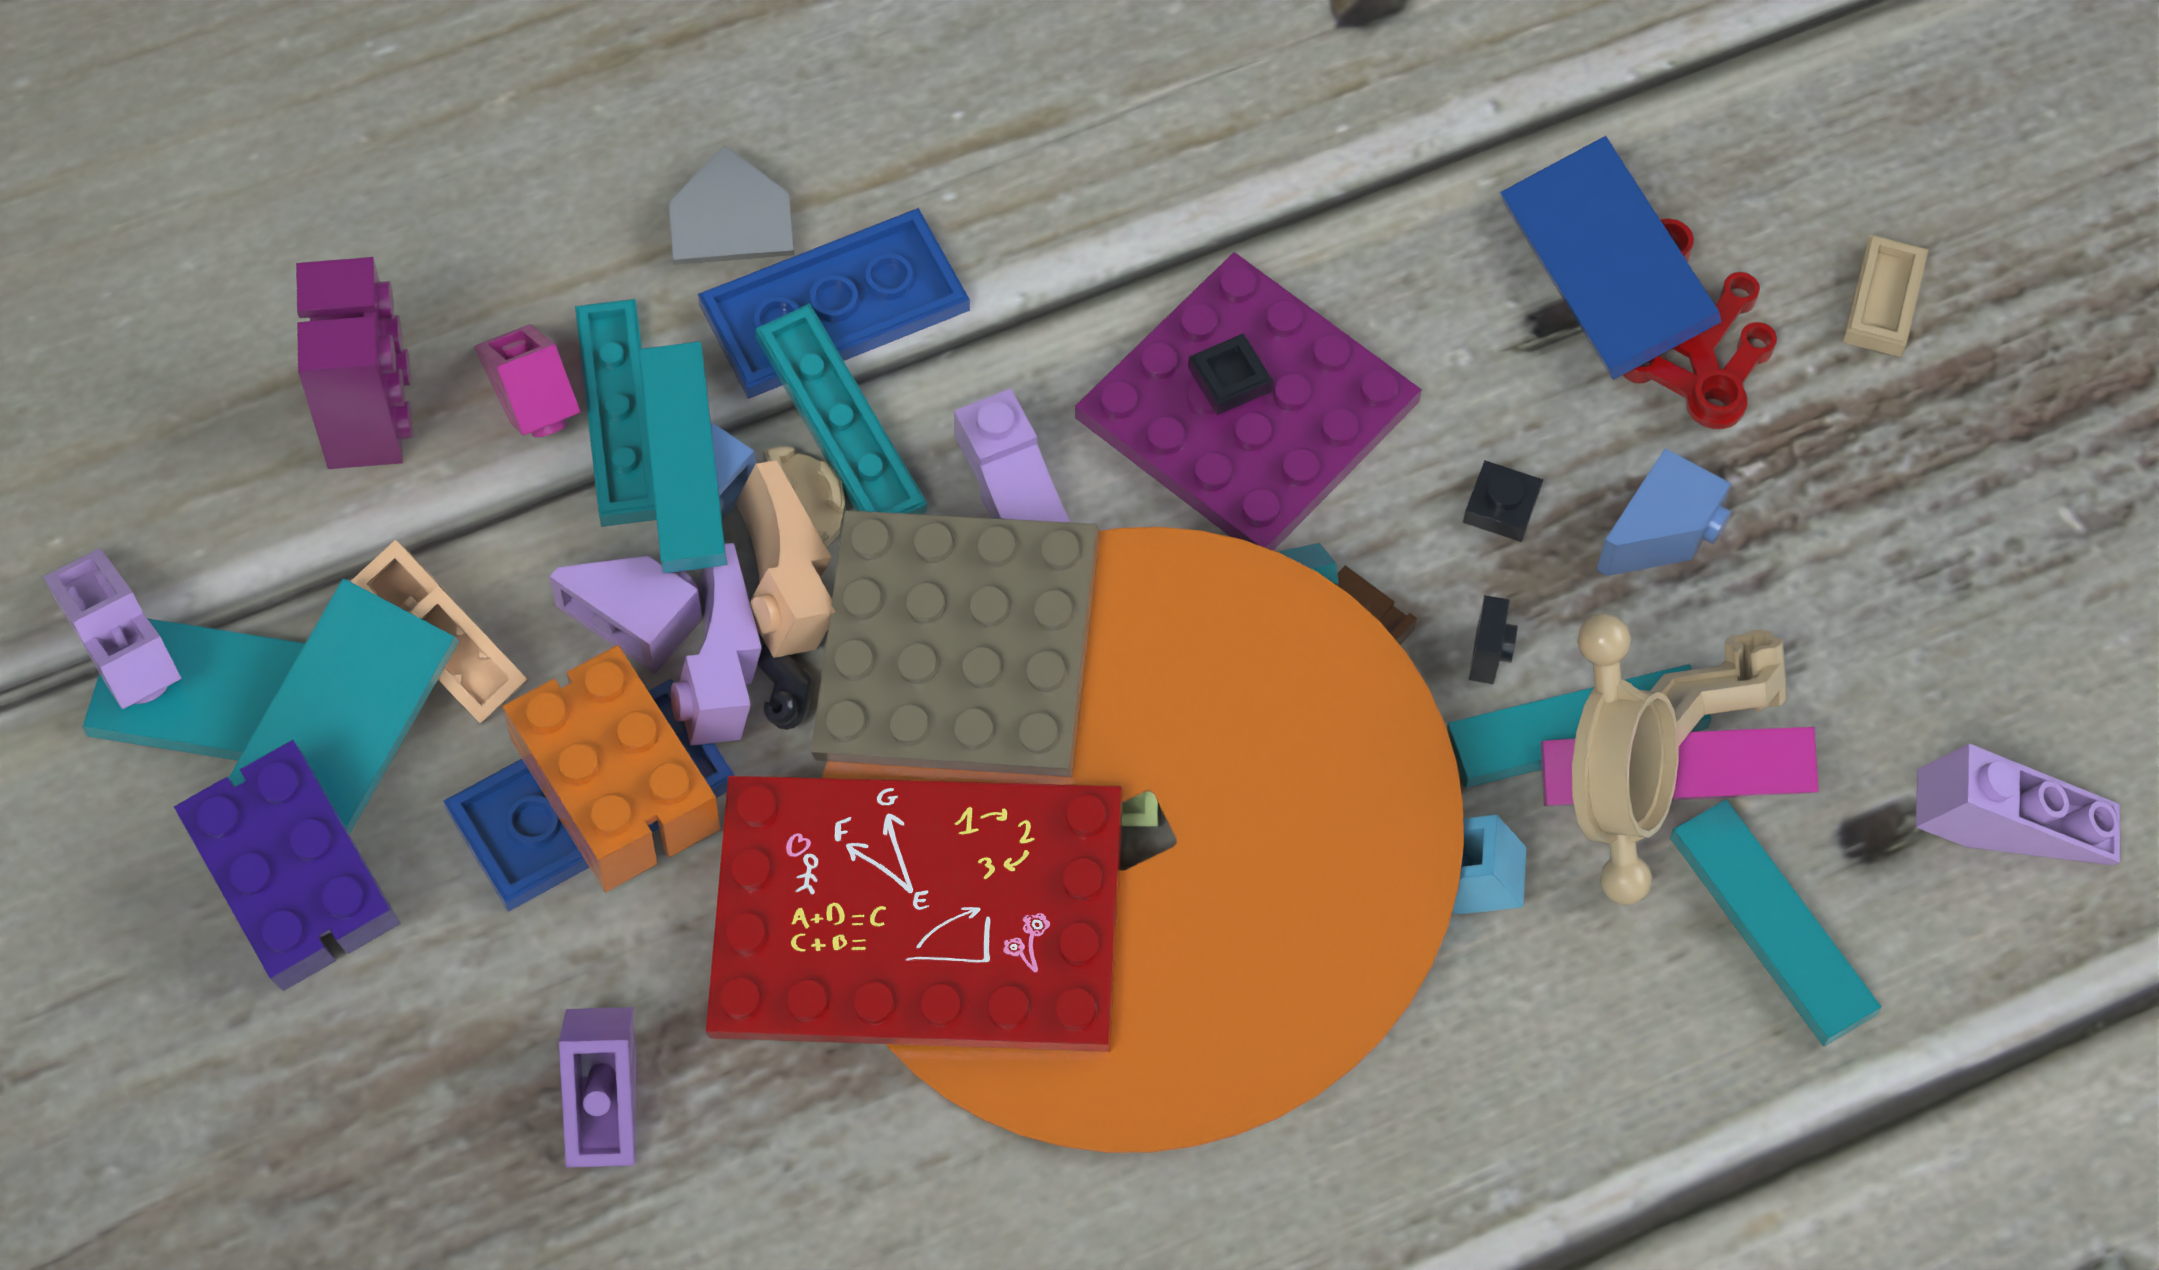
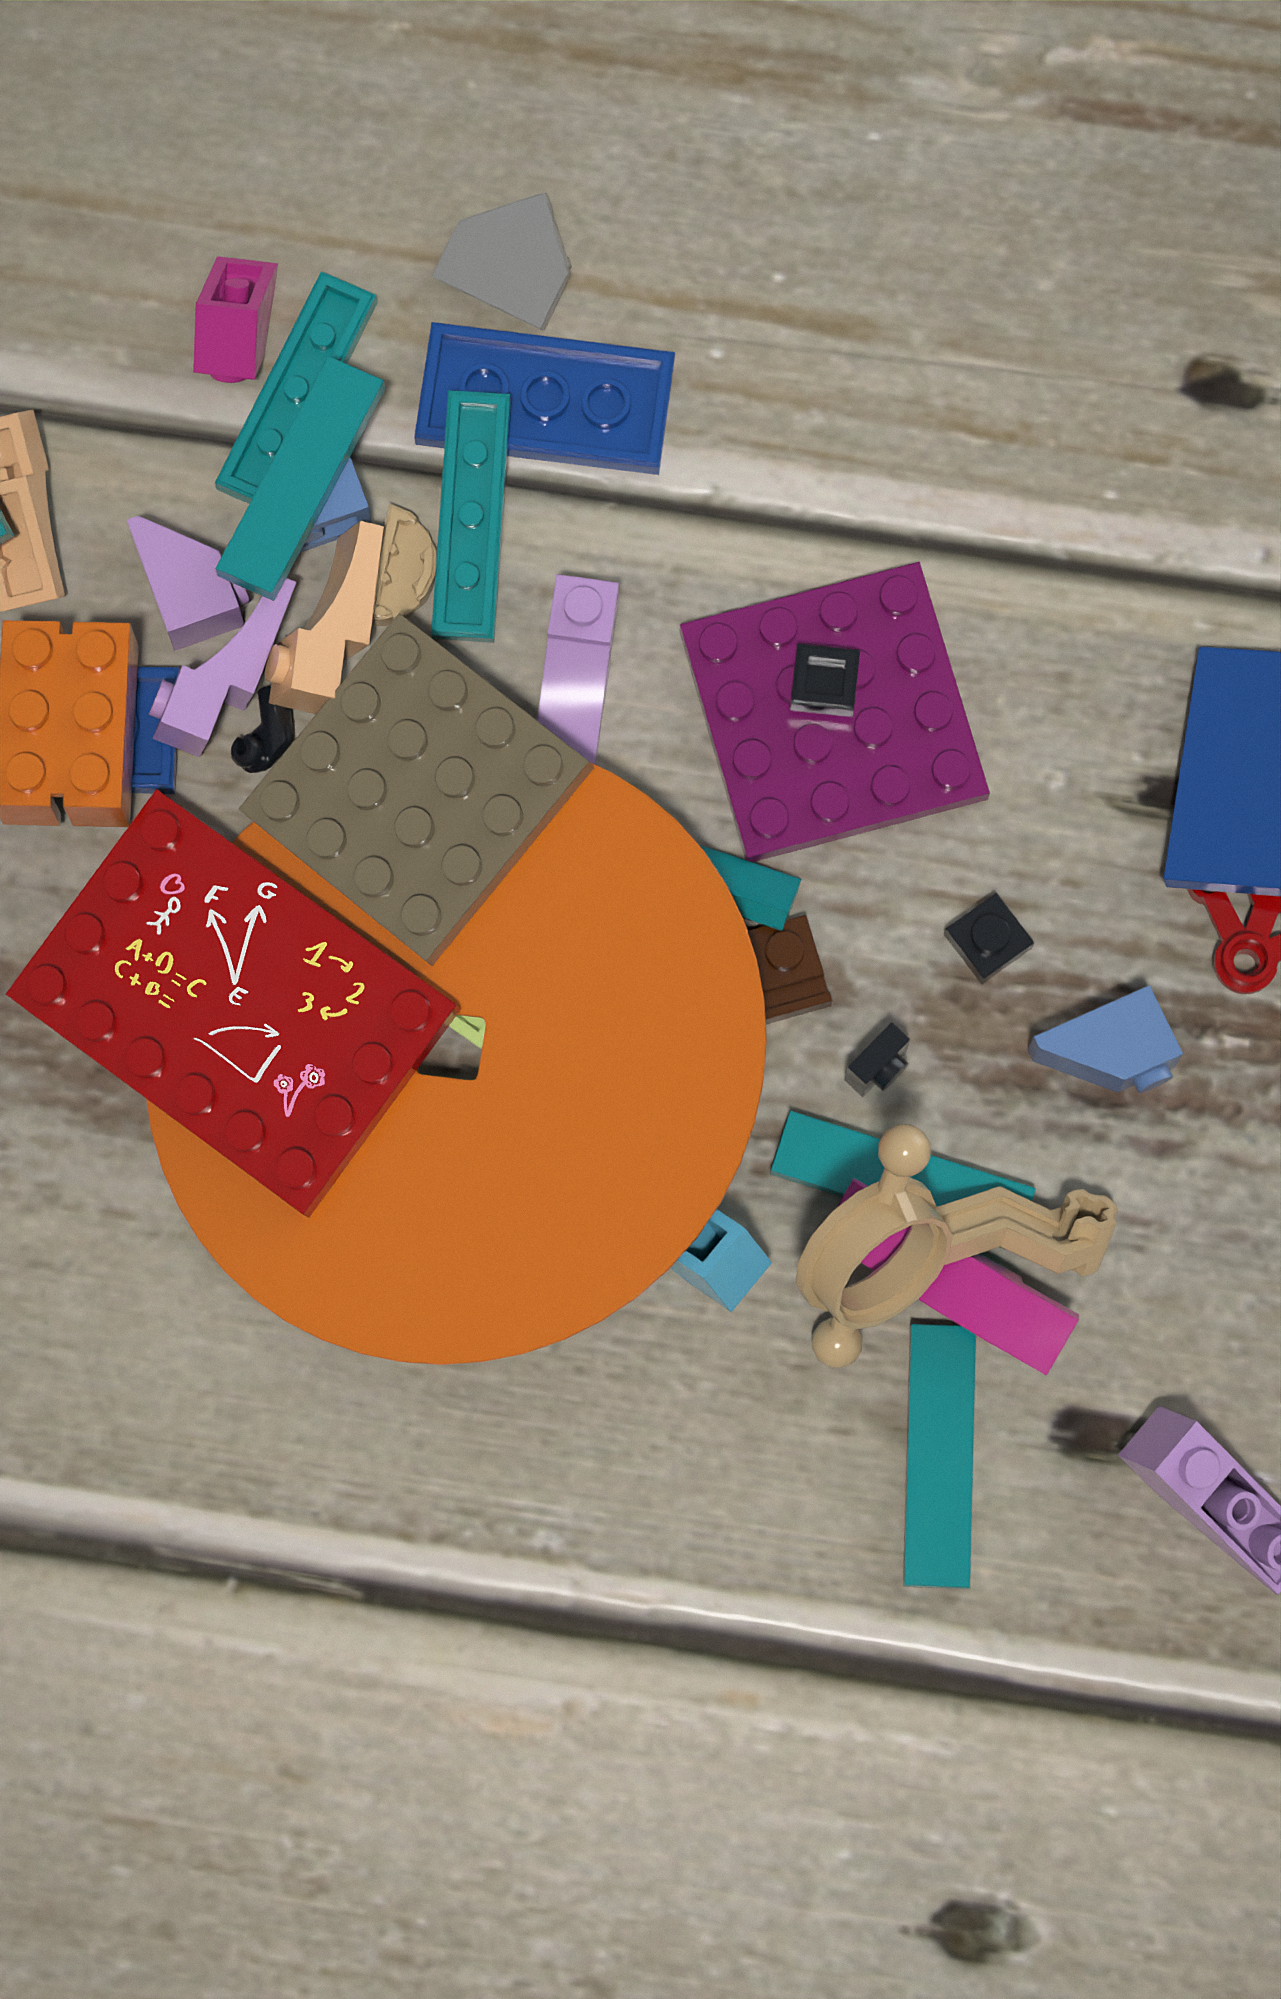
camera: 35 degrees right, 15 degrees up
magenta piece [296,257,413,469] -> none

